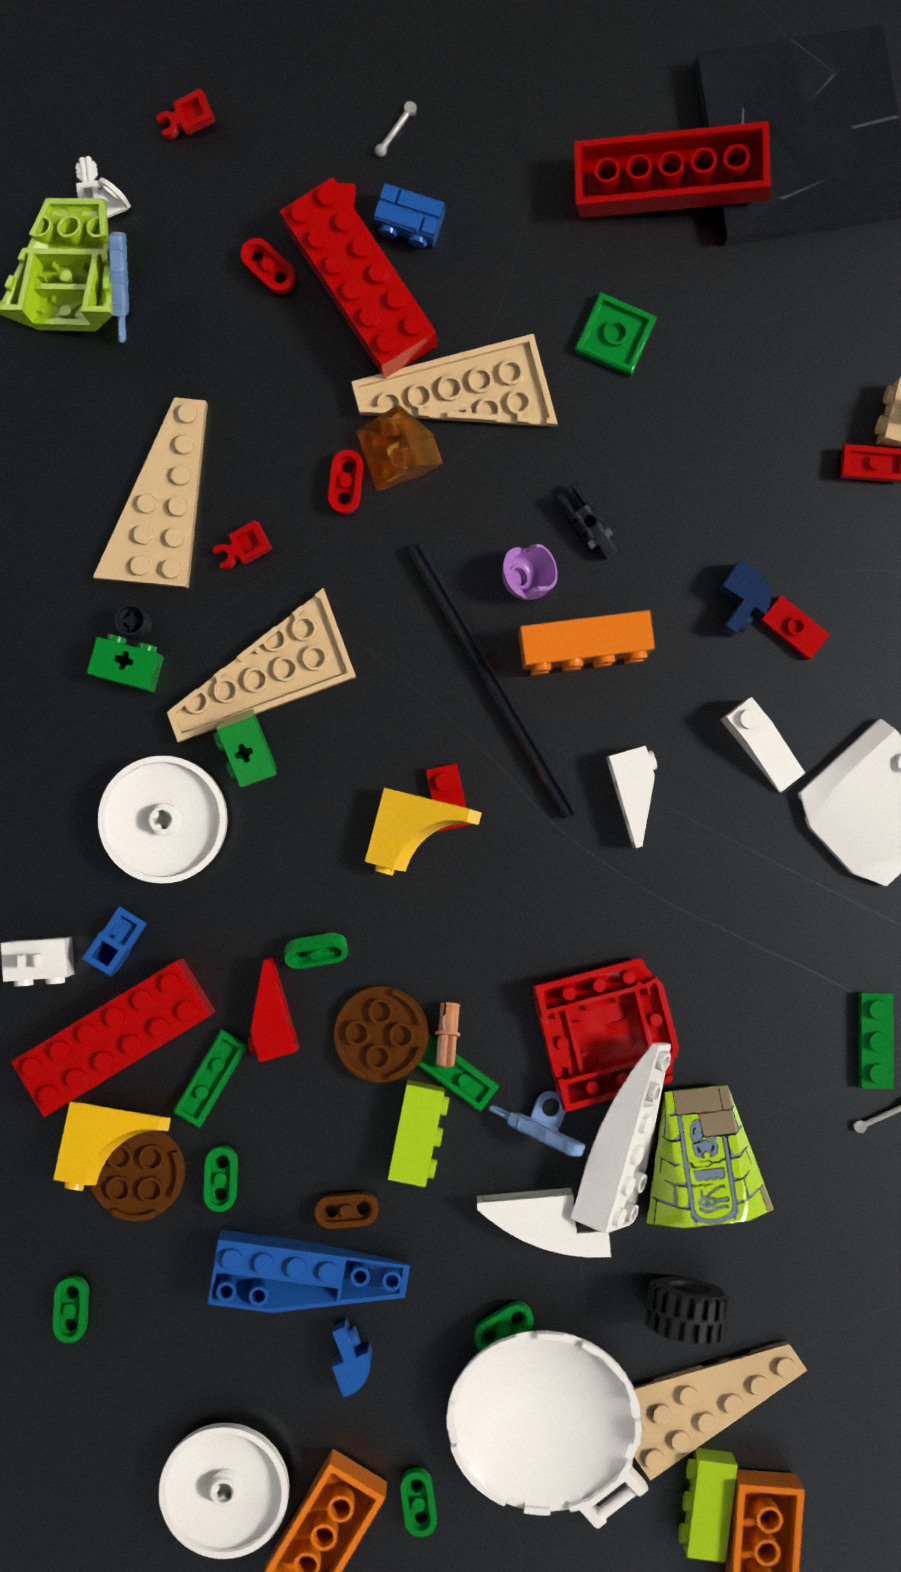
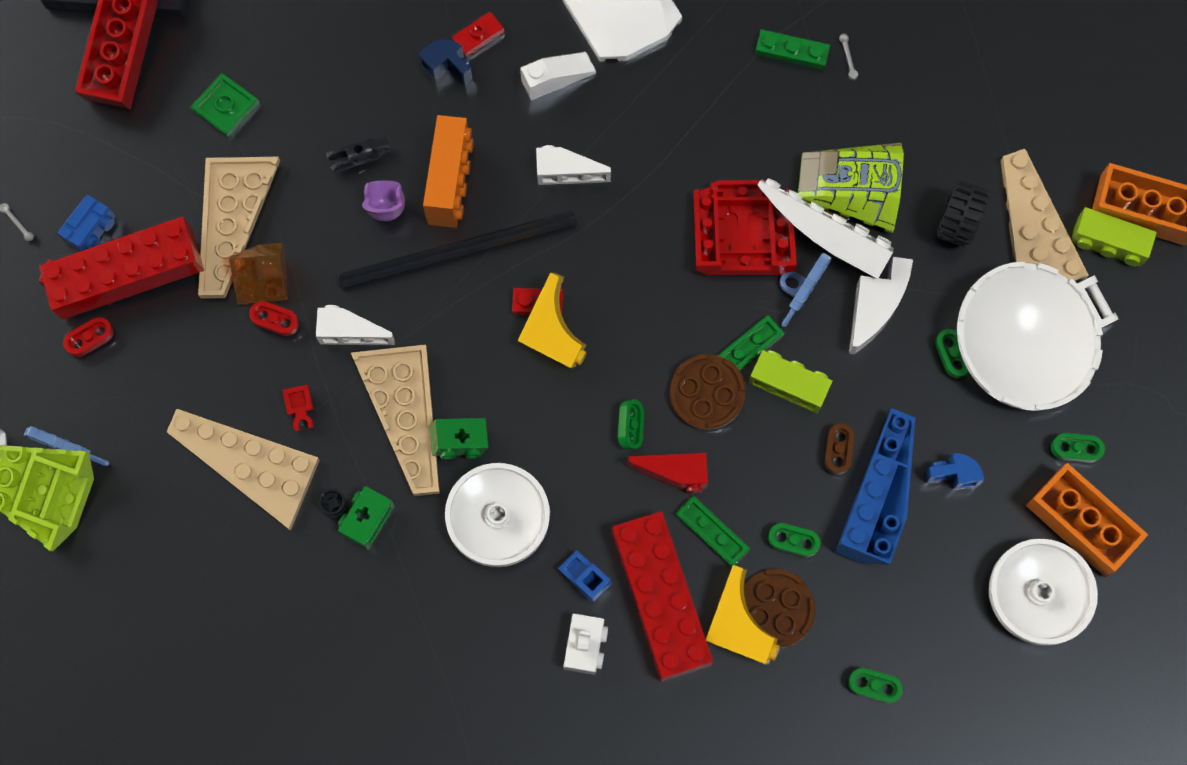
camera: 80 degrees left, 15 degrees down
nougat axle [435,1002,460,1068] -> none
none -> white slope [316,305,395,345]

